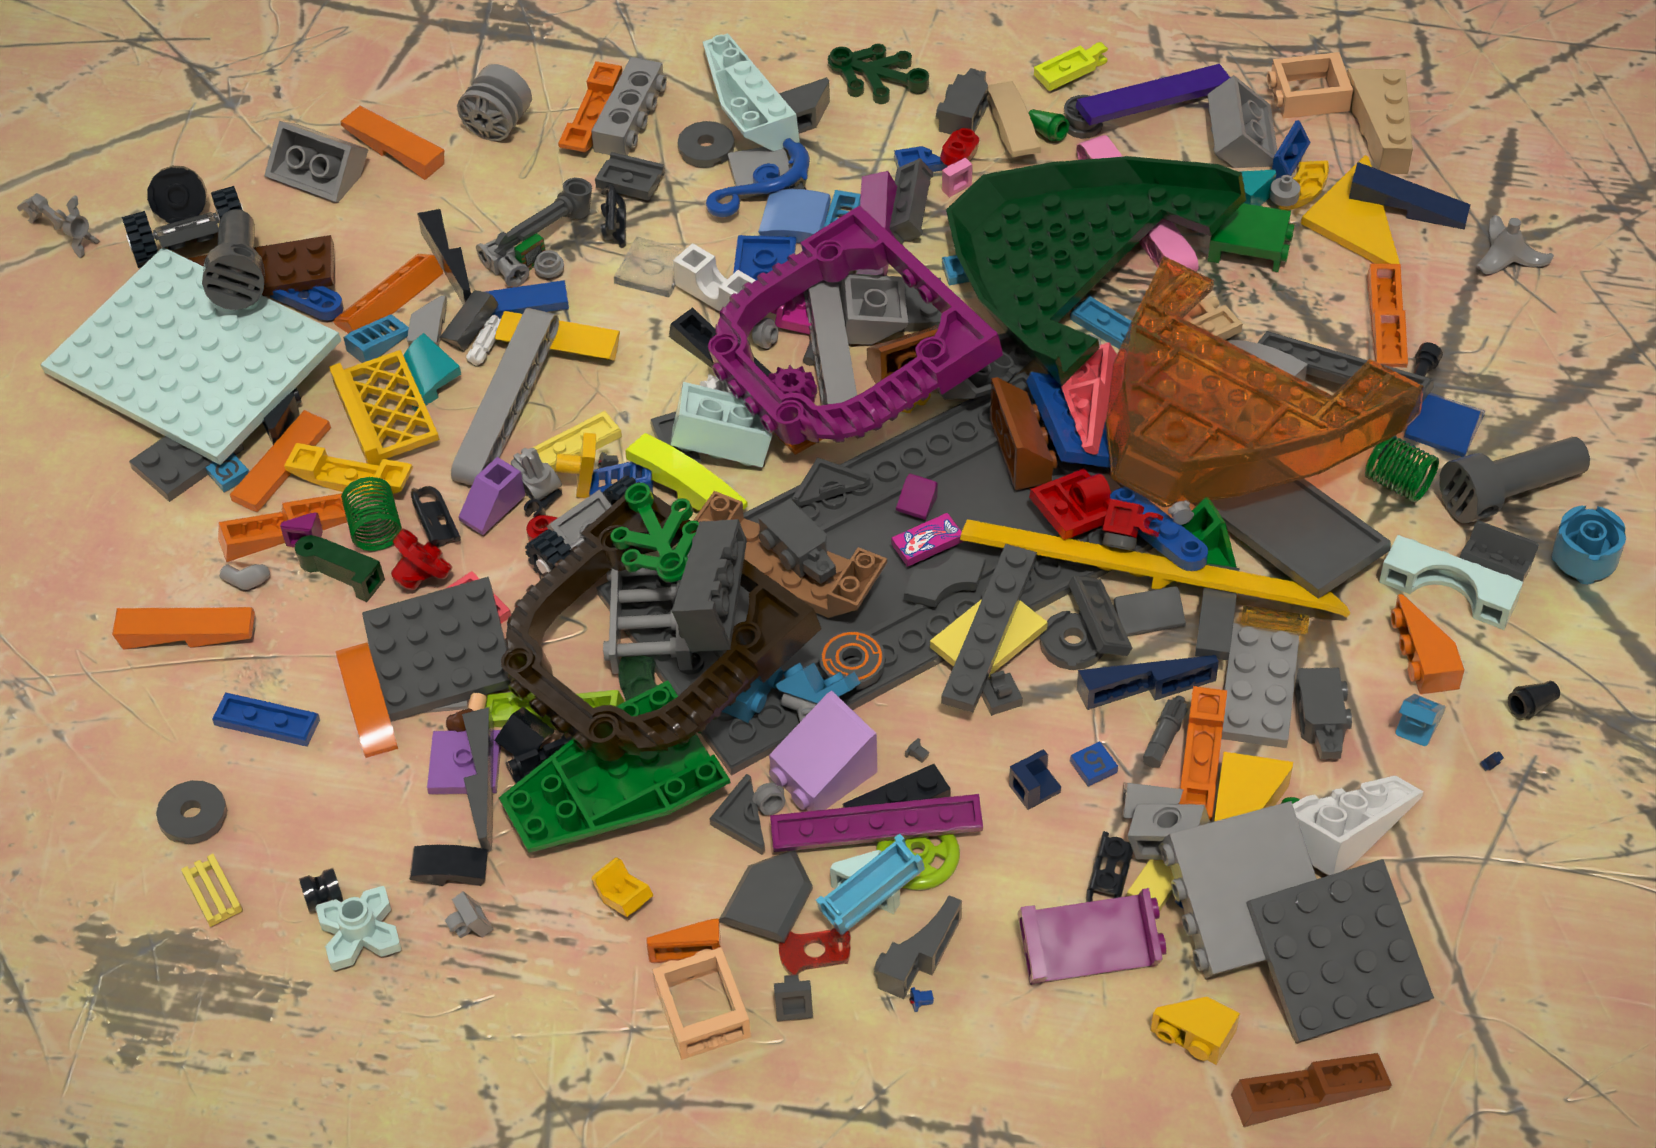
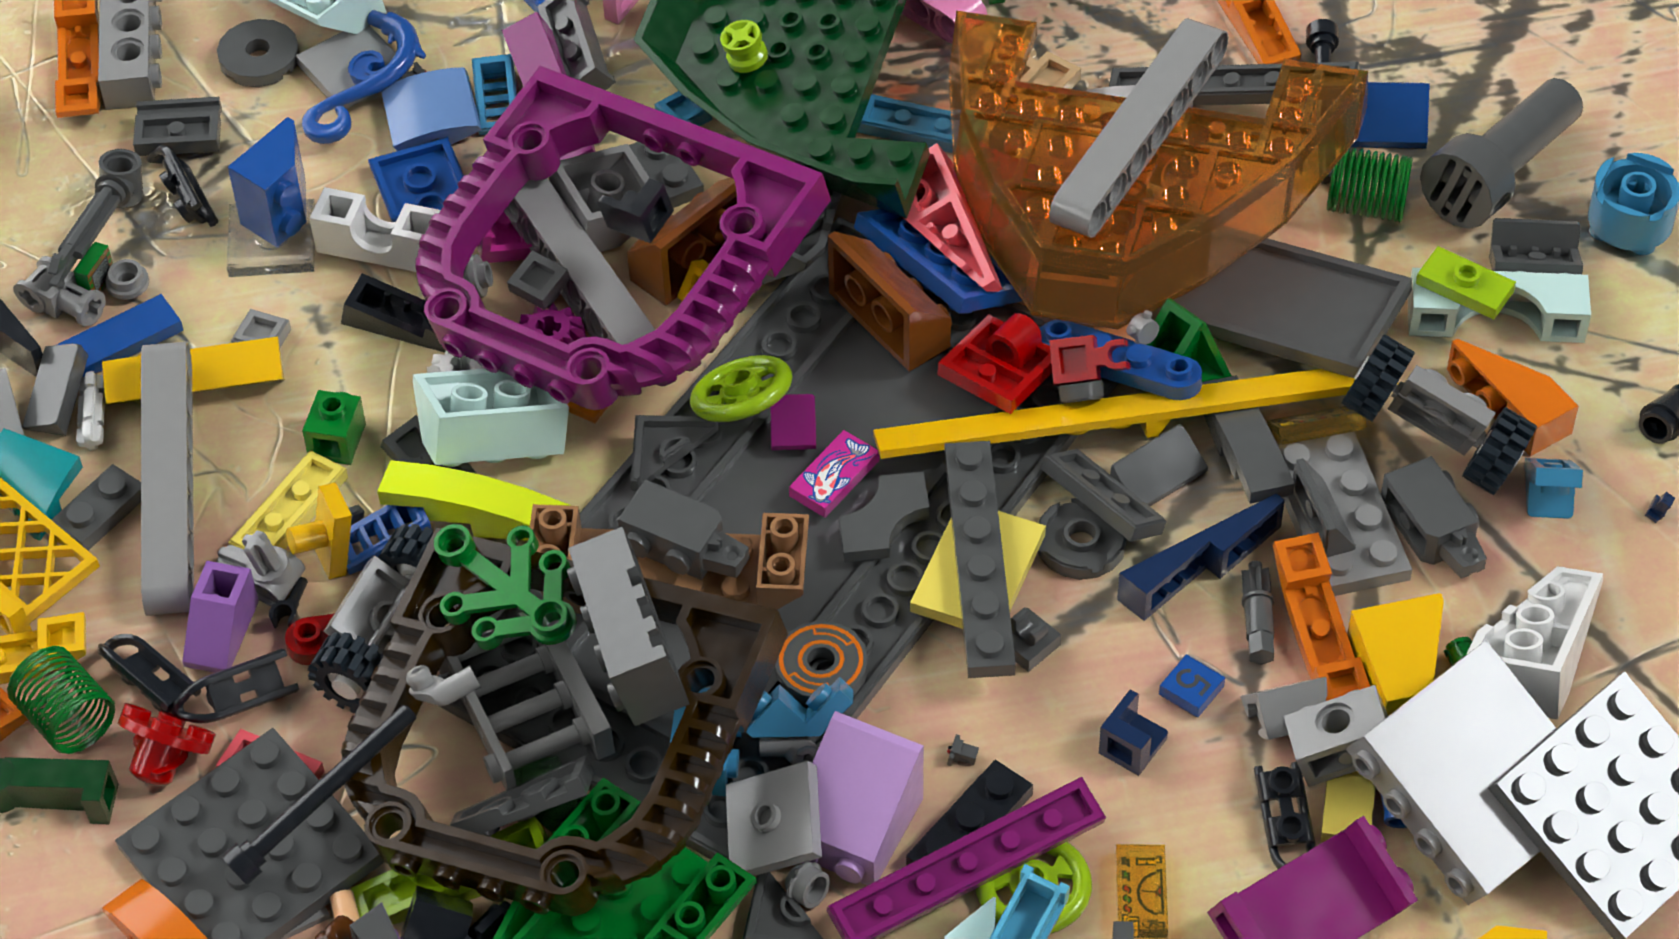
camera: 25 degrees left, 0 degrees up
none -> dark grey plate [51,464,141,551]
none -> black piece [172,648,299,723]
none -> black piece [221,705,416,885]
none -> blue slope [228,117,307,247]
none -> light grey tile [231,309,291,348]
none -> green brick [302,390,366,465]
none -> light grey arm [406,665,481,706]
none -> dark grey wing [450,755,594,837]
none -> dark grey tile [507,250,570,310]
none -> black panel [597,178,674,243]
none -> lime plate [690,355,793,422]
none -> lime wheel [720,20,768,73]
none -> light grey plate [726,761,822,876]
none -> light grey beam [1049,18,1229,238]
none -> clear yellow tile [1115,844,1168,938]
none -> dark grey slope [1293,458,1356,557]
none -> plate [1341,334,1537,495]
none -> lime plate [1416,246,1516,320]

